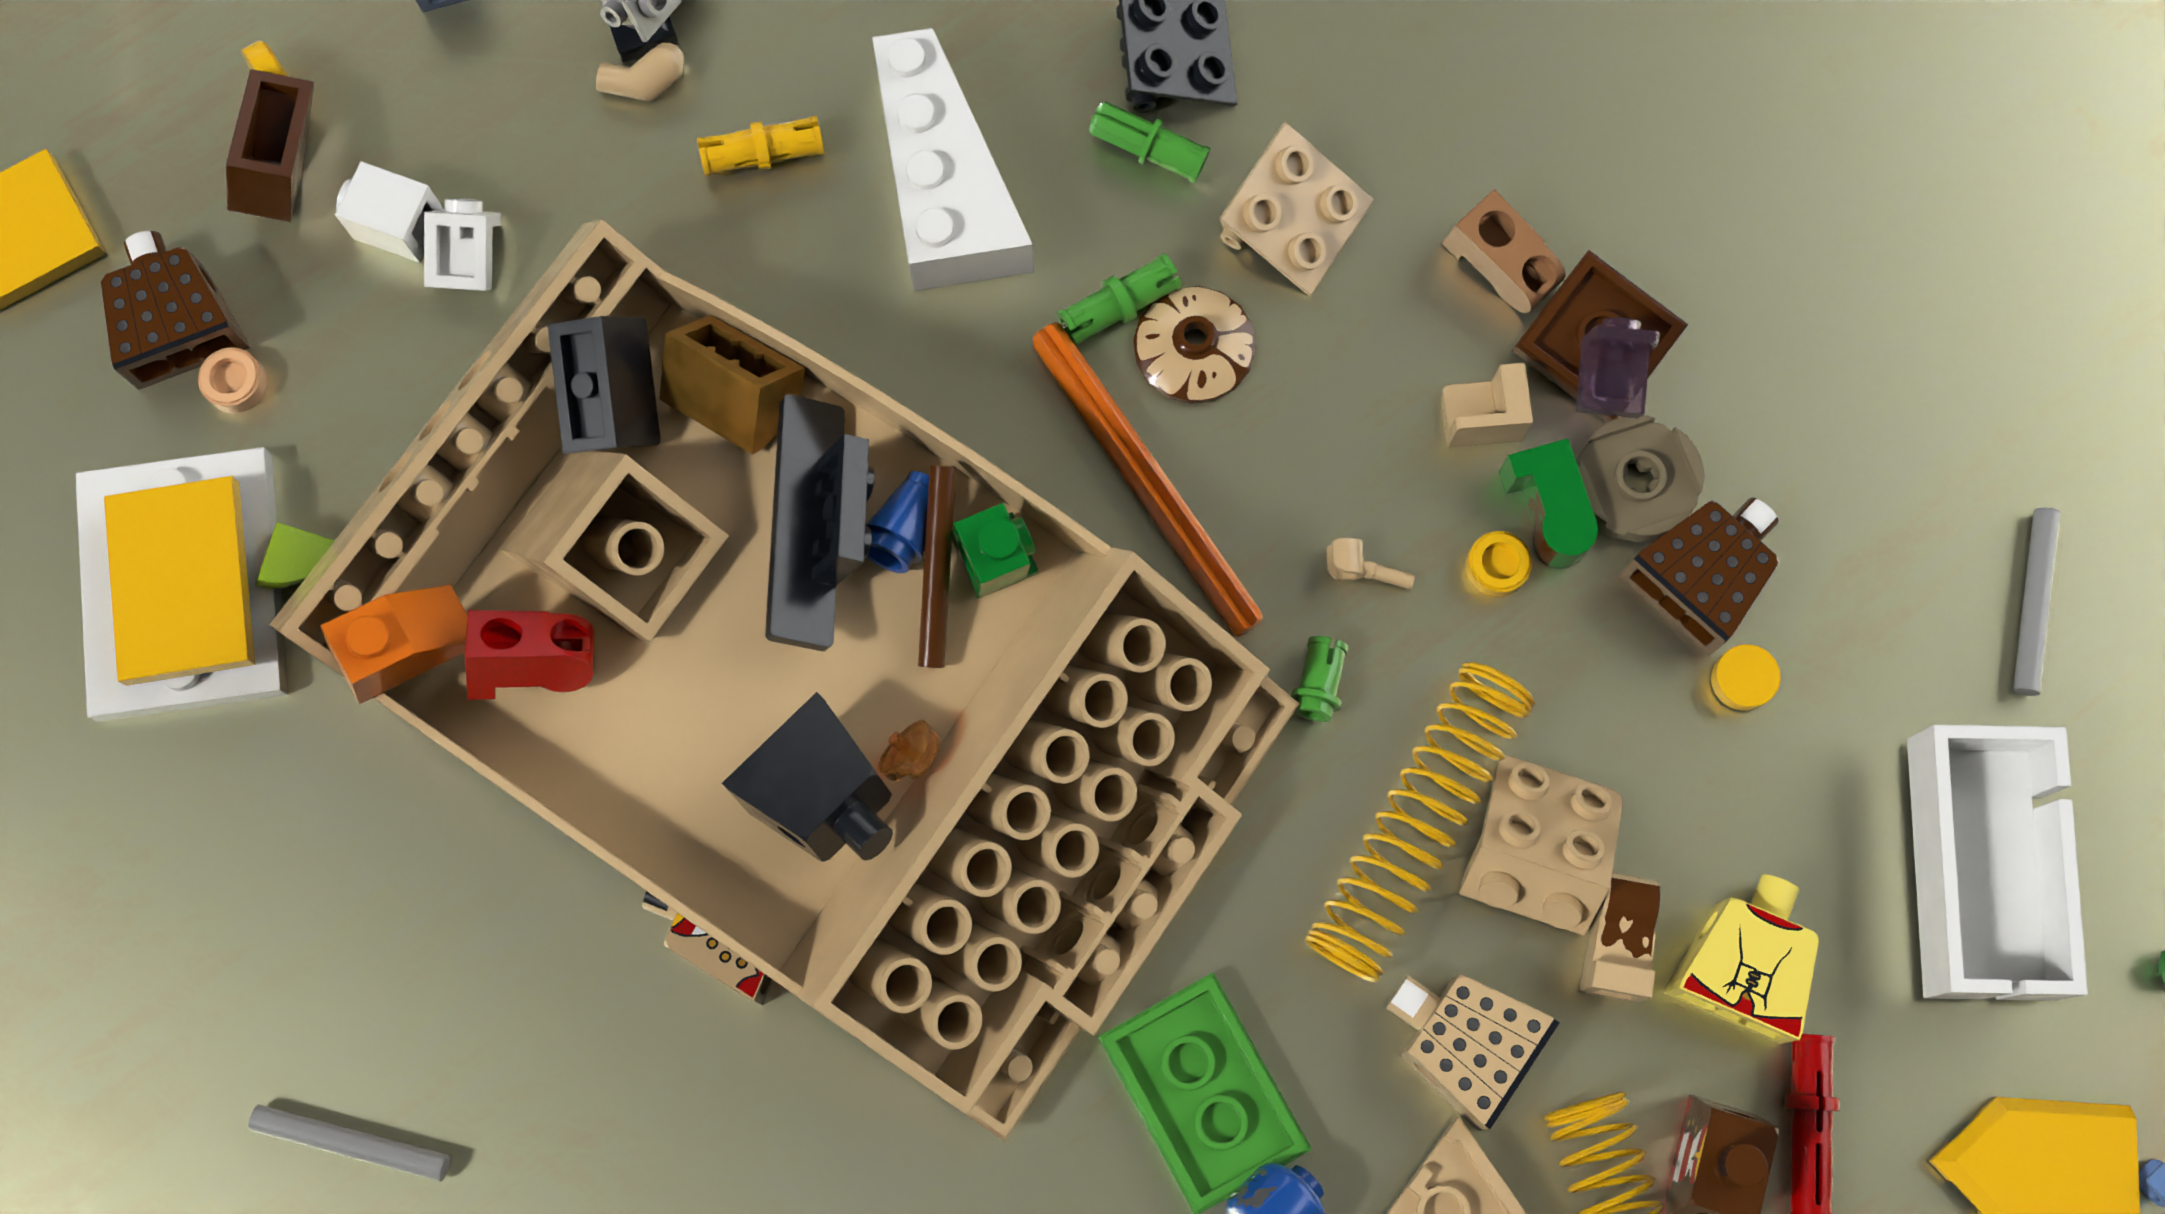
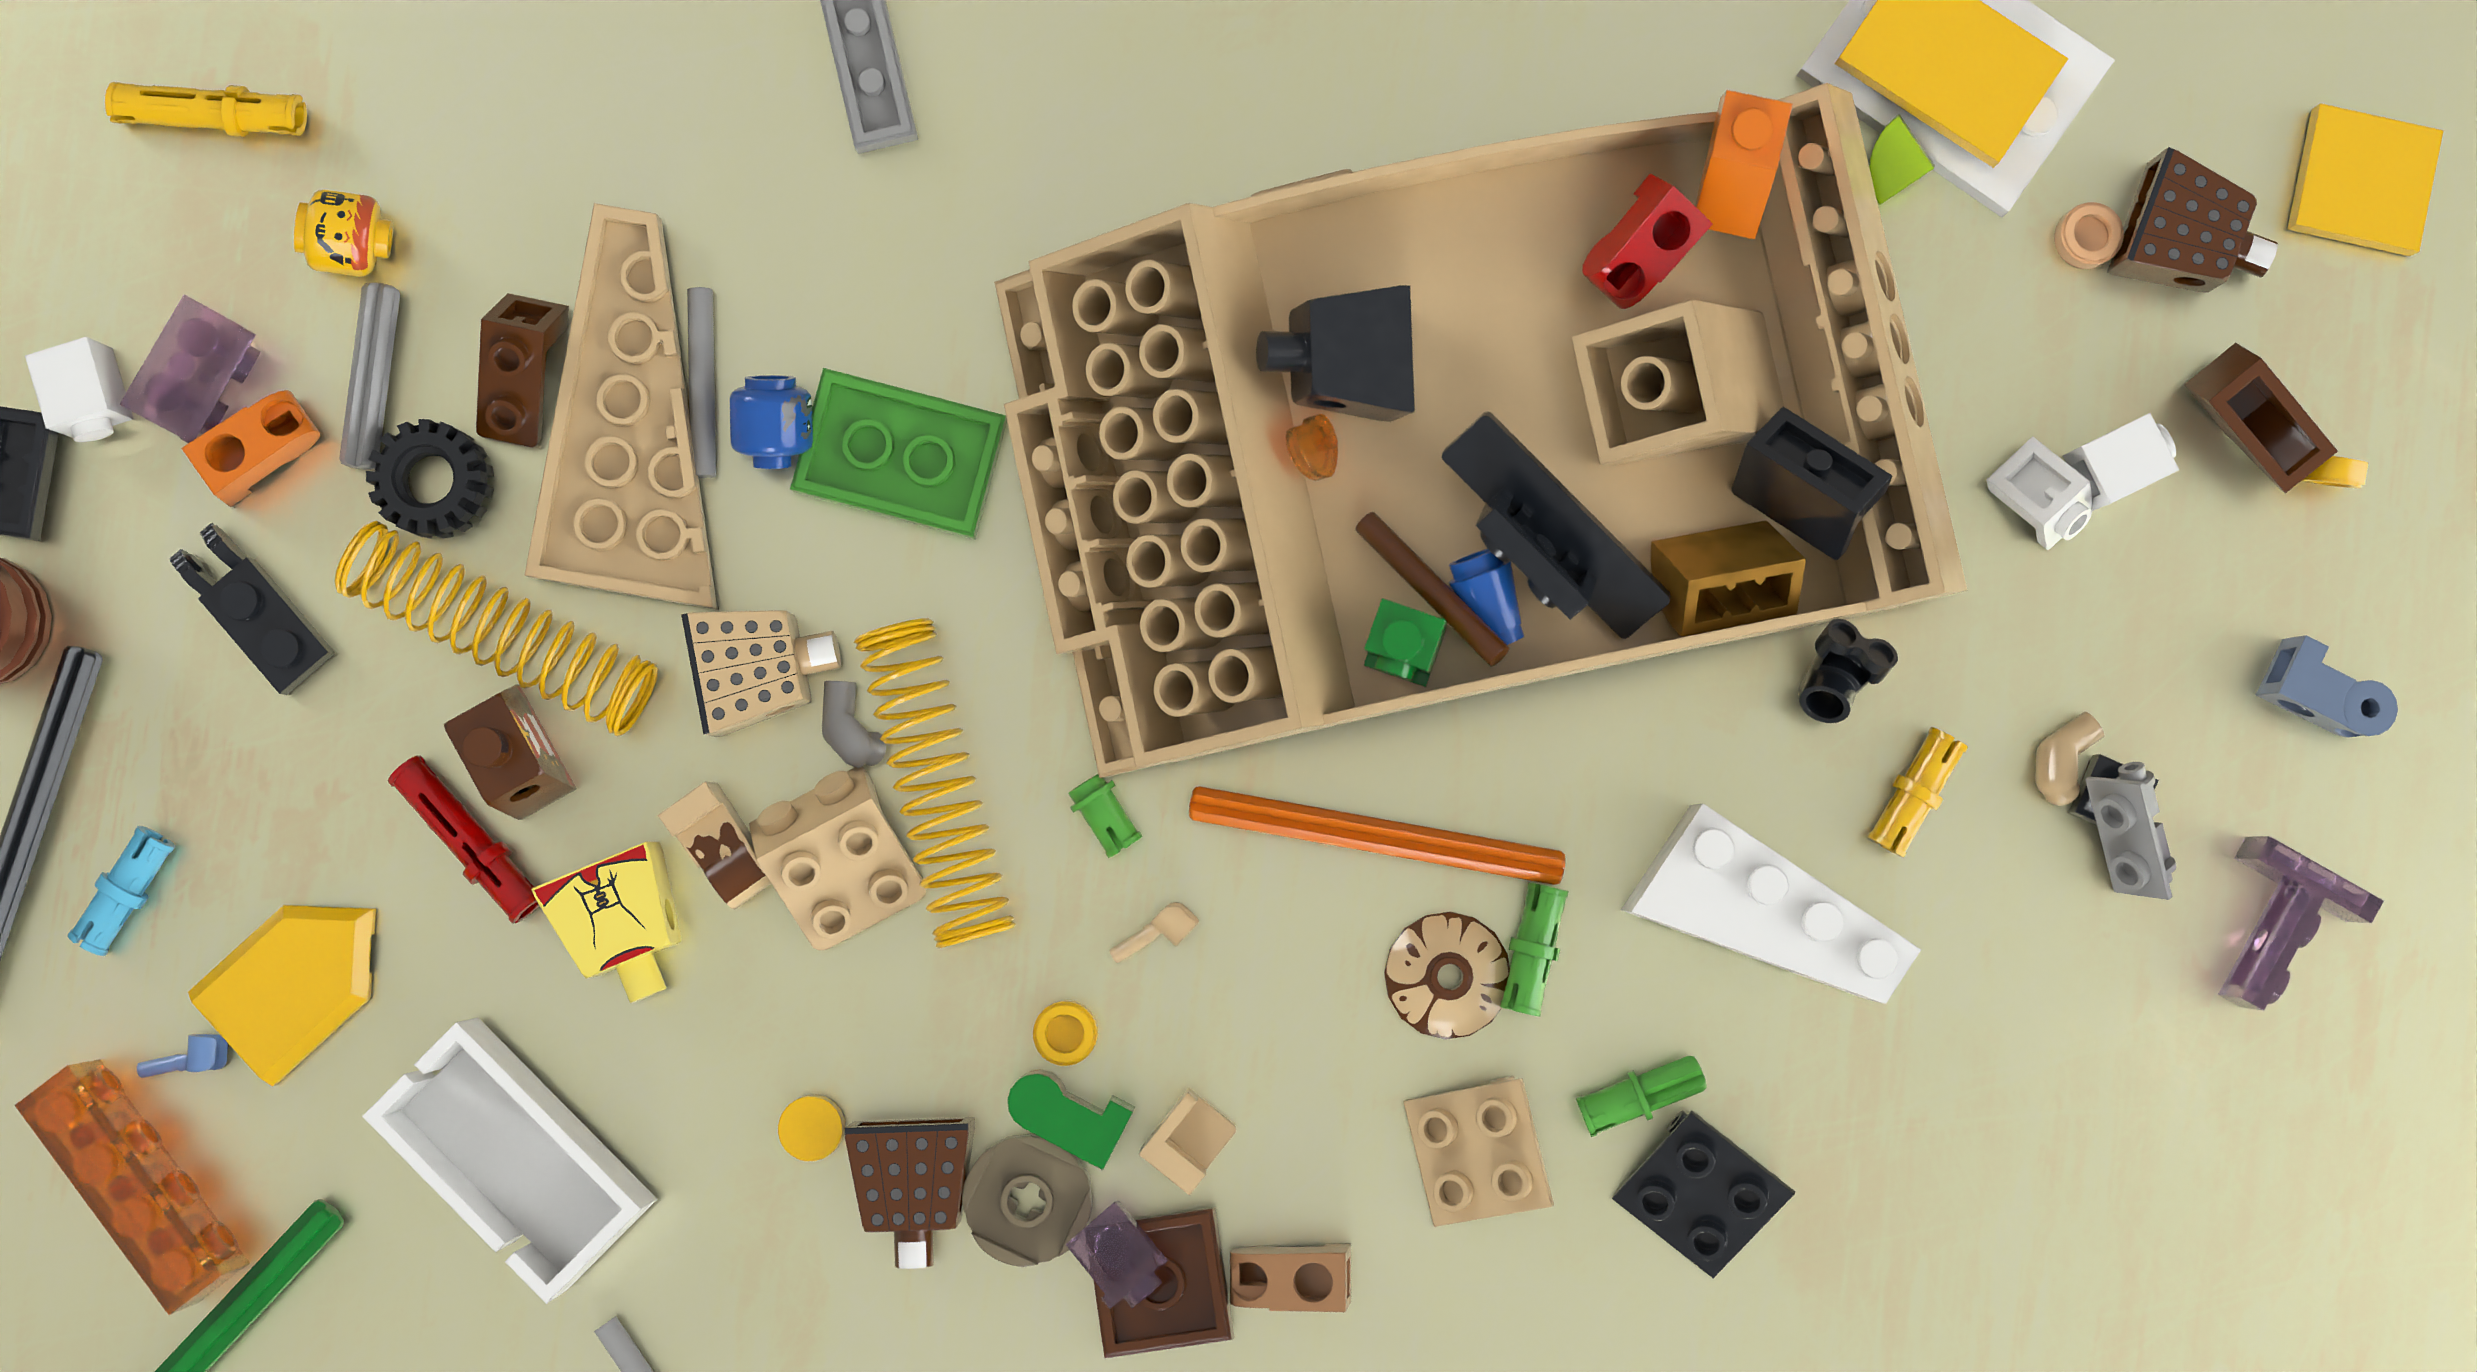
camera: 135 degrees right, 10 degrees up
none -> light grey arm [822,681,886,768]
none -> black plate [1799,619,1898,723]

